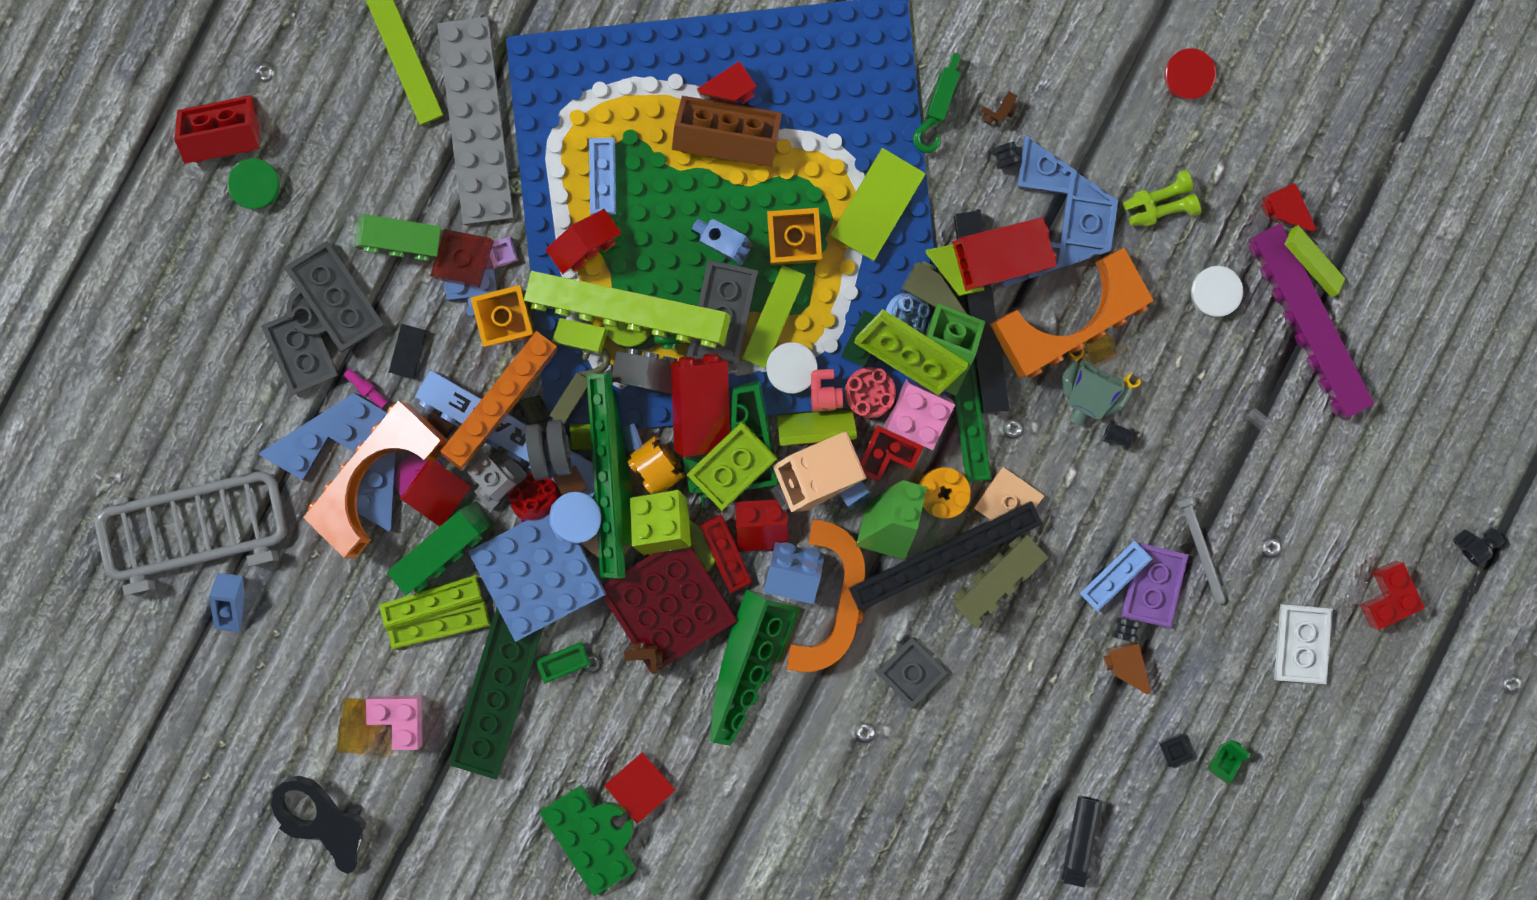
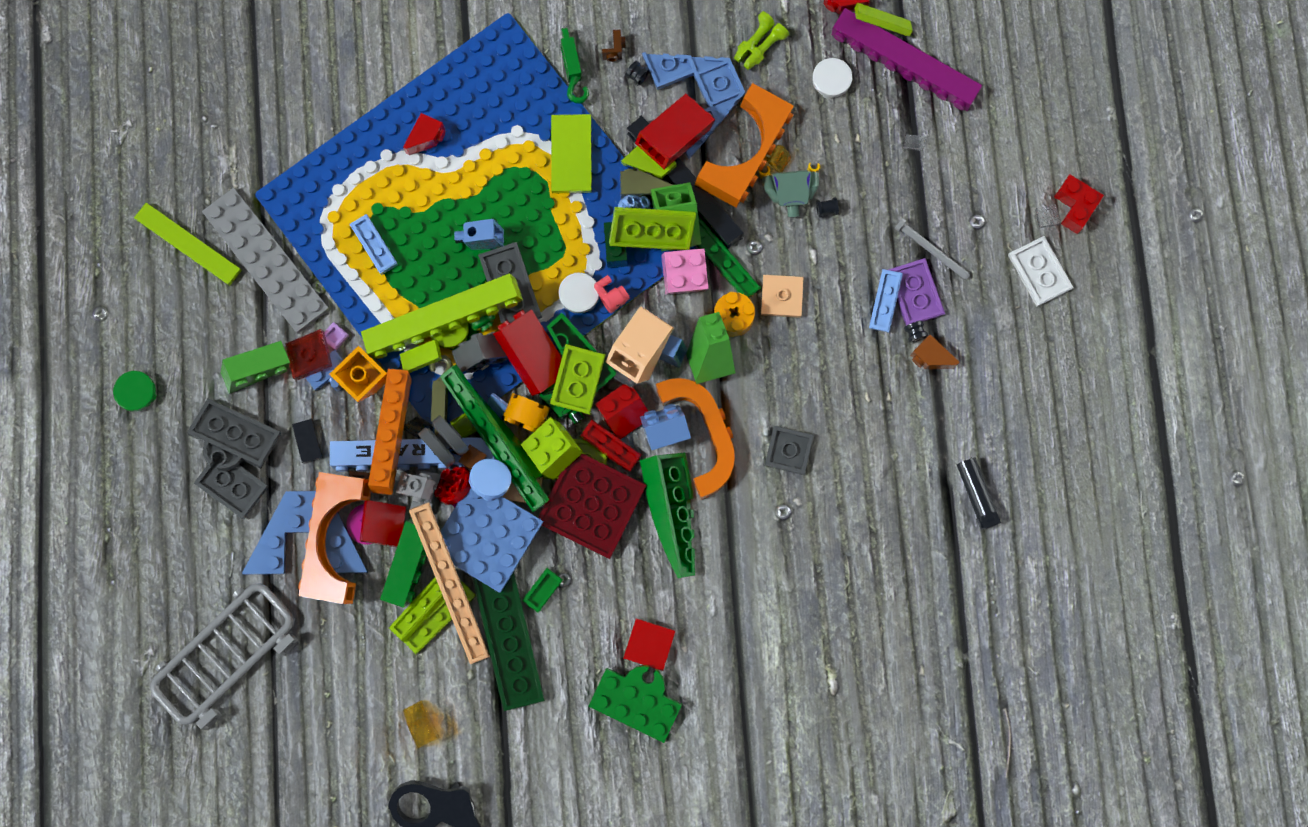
camera: 25 degrees left, 10 degrees down
red slope [174,95,260,164] -> none
medium blue slope [209,573,245,632] -> none
dark pink bar [343,368,388,409] -> none
bright pink brick [366,695,423,750] -> none
red brick [545,208,622,275] -> none
reddish brown bracket [624,642,663,674] -> none
dark orange slope [672,95,782,167] -> none
lime tile [742,265,806,368] -> none
light orange brick [767,208,822,265] -> none
lime tile [777,409,857,446] -> none
coral tile [845,367,896,418] -> none
black tile [848,501,1042,611] -> none
red brick [859,425,924,482] -> none
olive wedge [951,534,1048,628] -> none
black tile [1158,733,1193,767] -> none
green bracket [1207,740,1251,784] -> none
black piece [1452,527,1505,567] -> none
none -> light nougat tile [409,502,490,664]

